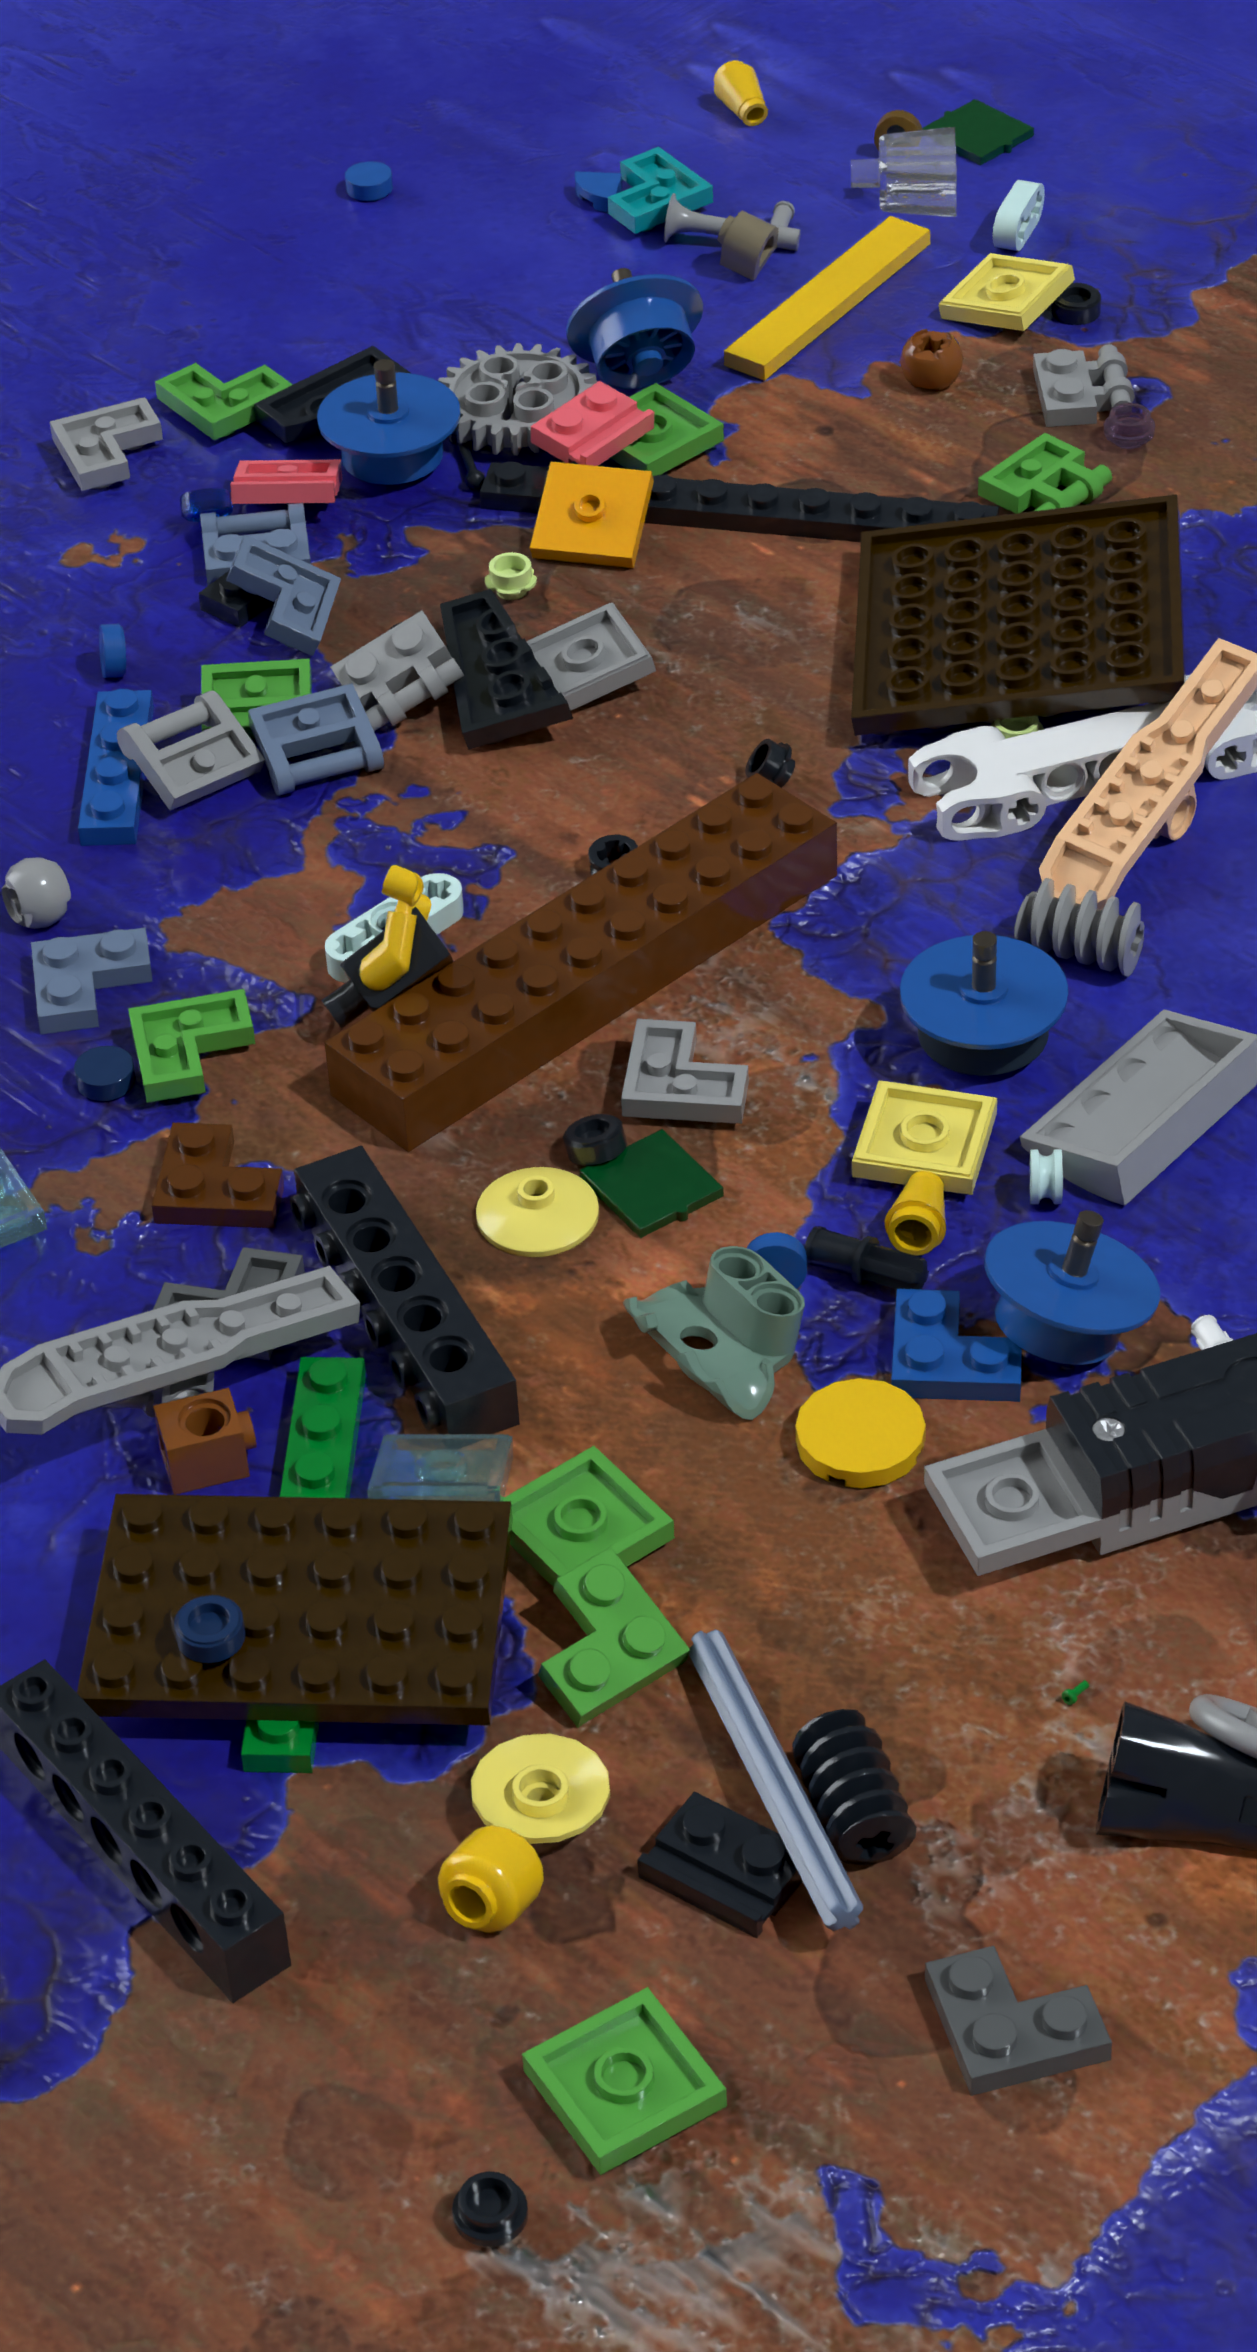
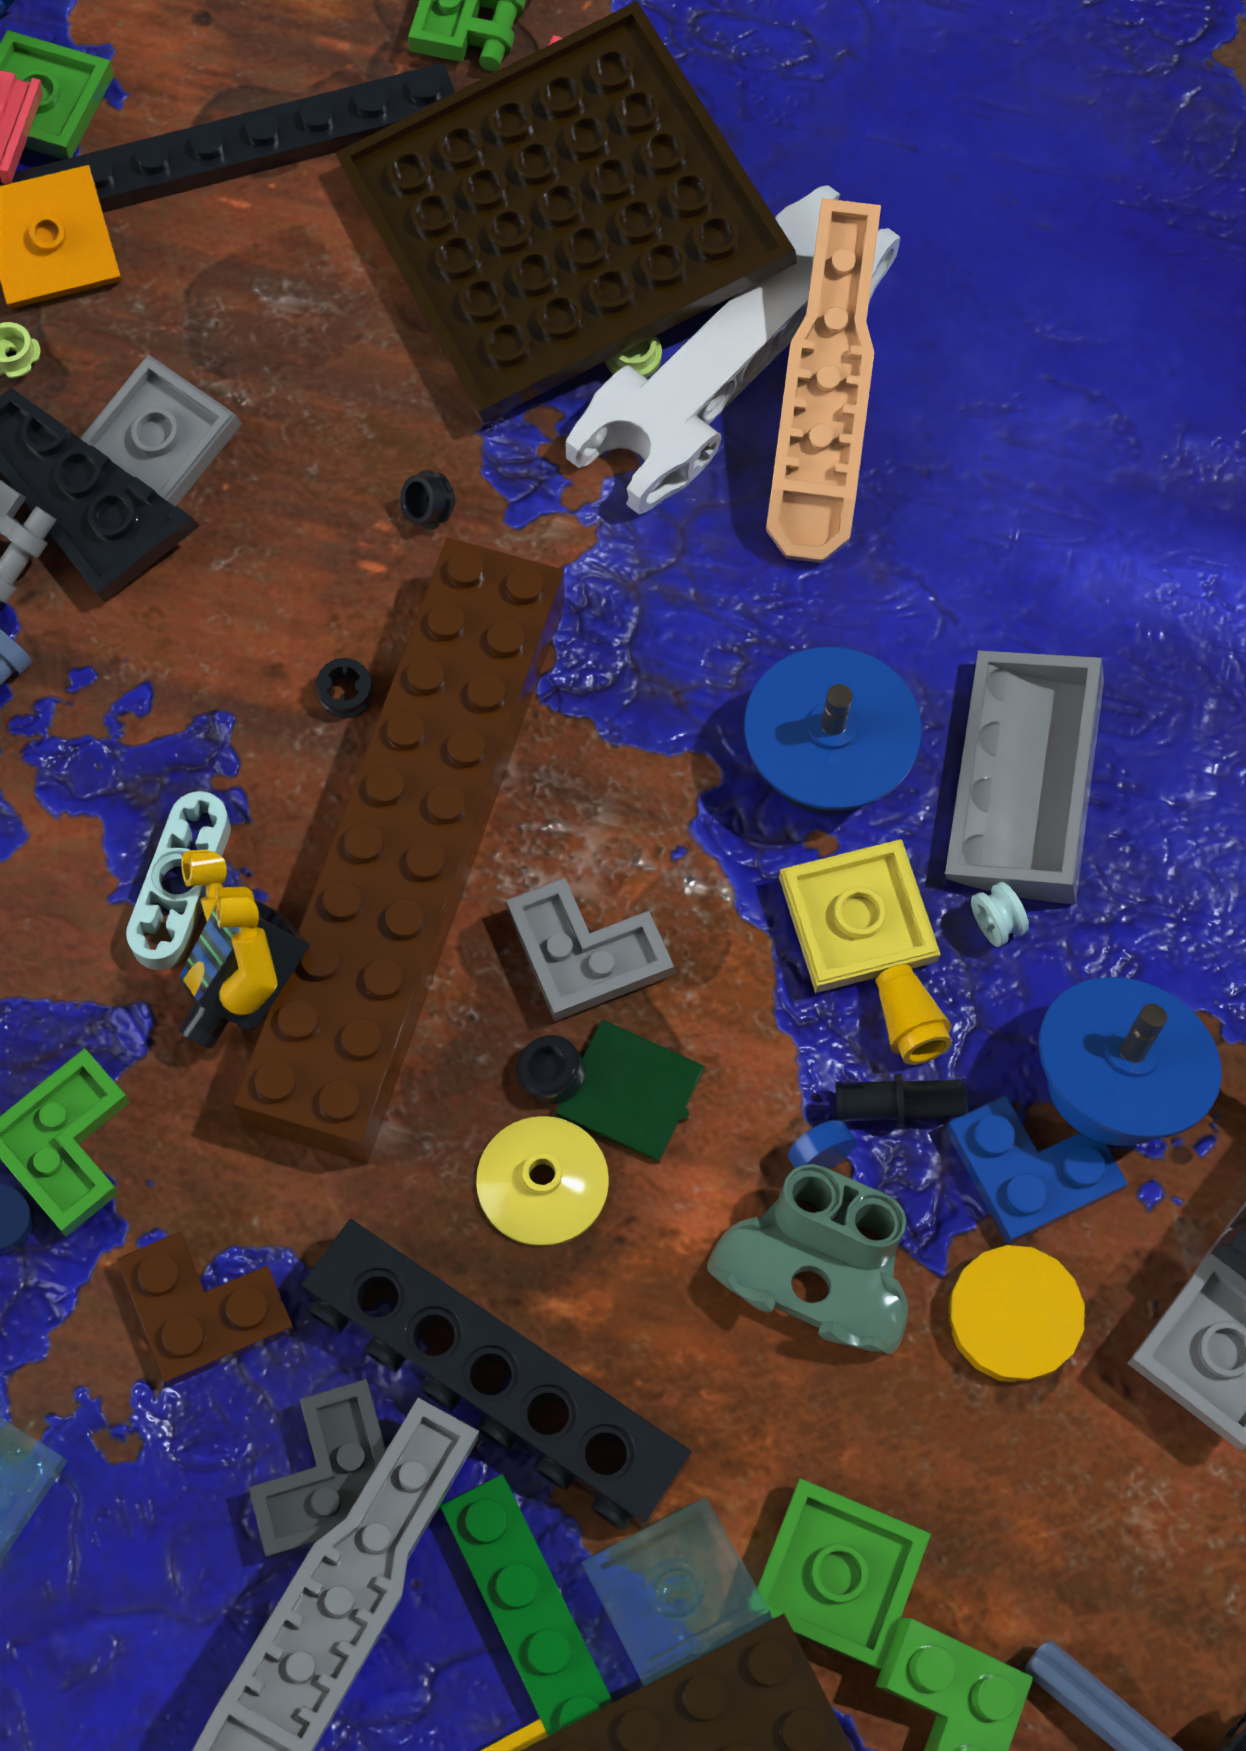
camera: 35 degrees left, 25 degrees up
dark orange brick [153,1388,257,1495] -> none
light grey piece [1014,878,1144,977] -> none

